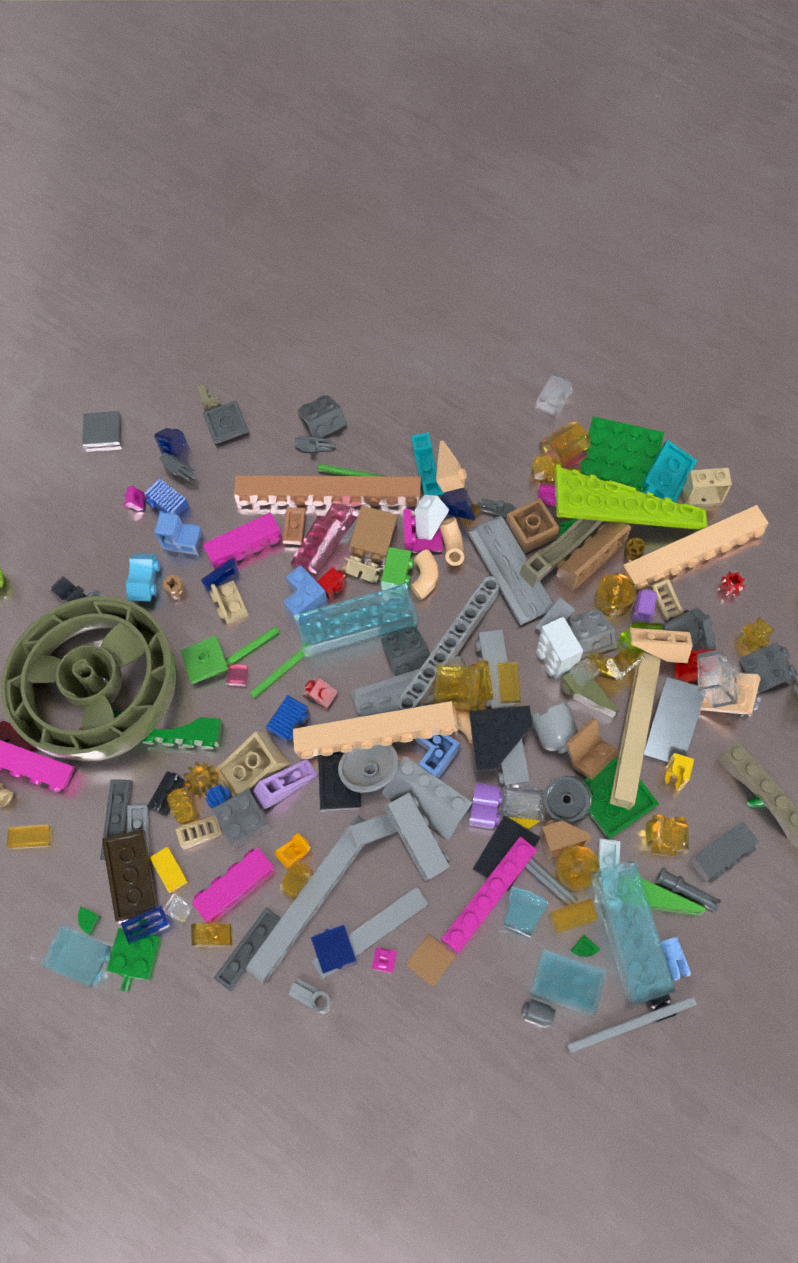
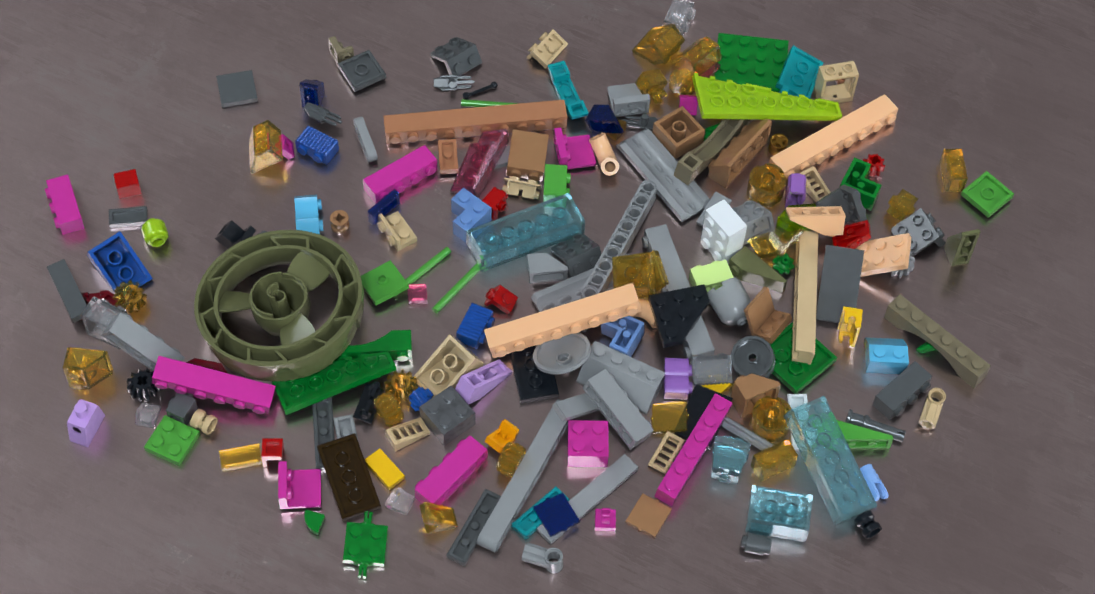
camera: 15 degrees left, 10 degrees down
clear light blue panel [41,925,111,987] -> none
clear blue tile [121,906,169,944] -> none
medium blue brick [154,512,204,555] -> none
light nougat cylinder [410,549,439,600] -> none
white slope [415,495,449,540] -> none
light nougat slope [436,440,467,493] -> none
clear yellow tile [497,662,521,704] -> none
light grey tile [568,997,697,1053] -> none
clear slope [569,658,601,686] -> none
green tile [570,935,600,957] -> none
clear yellow brick [645,814,689,856] -> none
clear brick [697,649,740,708] -> none
none -> clear yellow slope [249,120,283,174]
none -> red panel [261,438,284,467]
none -> green wing [271,351,397,415]
none -> dark pink bracket [278,461,321,509]
none -> light grey beam [353,116,378,163]
none -> black hinge [463,82,498,100]
none -> teal tile [511,487,570,540]
none -> tan bracket [526,29,568,69]
none -> light grey slope [527,252,568,284]
none -> dark pink brick [567,420,609,468]
none -> light grey bracket [607,82,650,117]
none -> clear yellow slope [632,24,685,65]
none -> clear yellow brick [635,69,668,104]
none -> tan slope [648,431,685,475]
none -> clear yellow piece [650,401,689,434]
none -> yellowish green brick [689,260,734,293]
none -> green plant [772,253,795,274]
none -> green brick [840,157,882,211]
none -> medium azure slope [864,337,909,374]
none -> tan piece [918,388,946,429]

